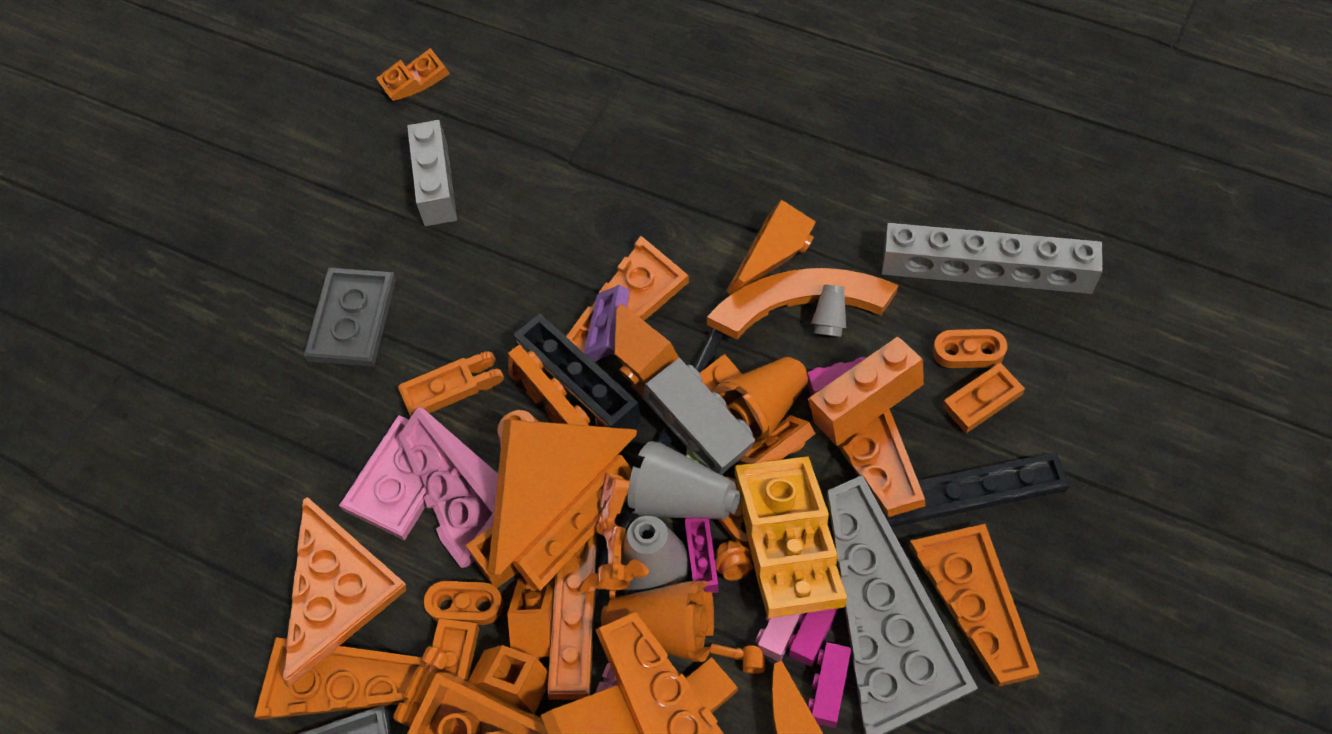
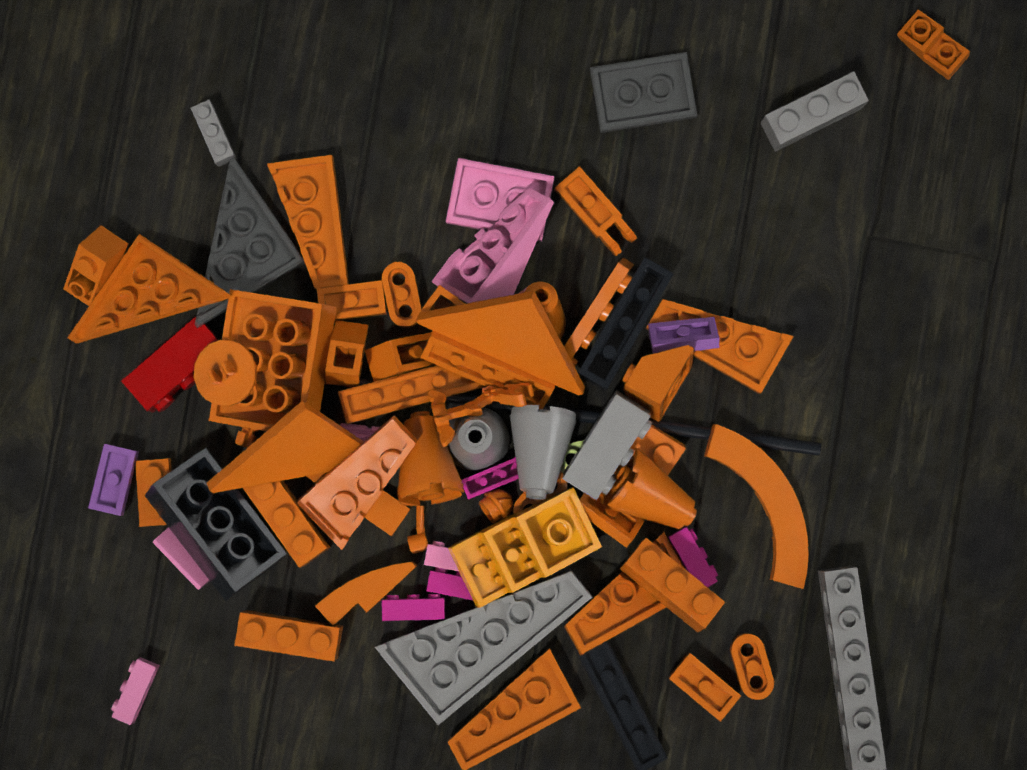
camera: 70 degrees right, 25 degrees up
orange tile [283,497,406,687] -> none
orange axle [394,646,448,727] -> none
orange slope [726,200,816,294] -> none
light grey cone [811,284,846,337] -> none

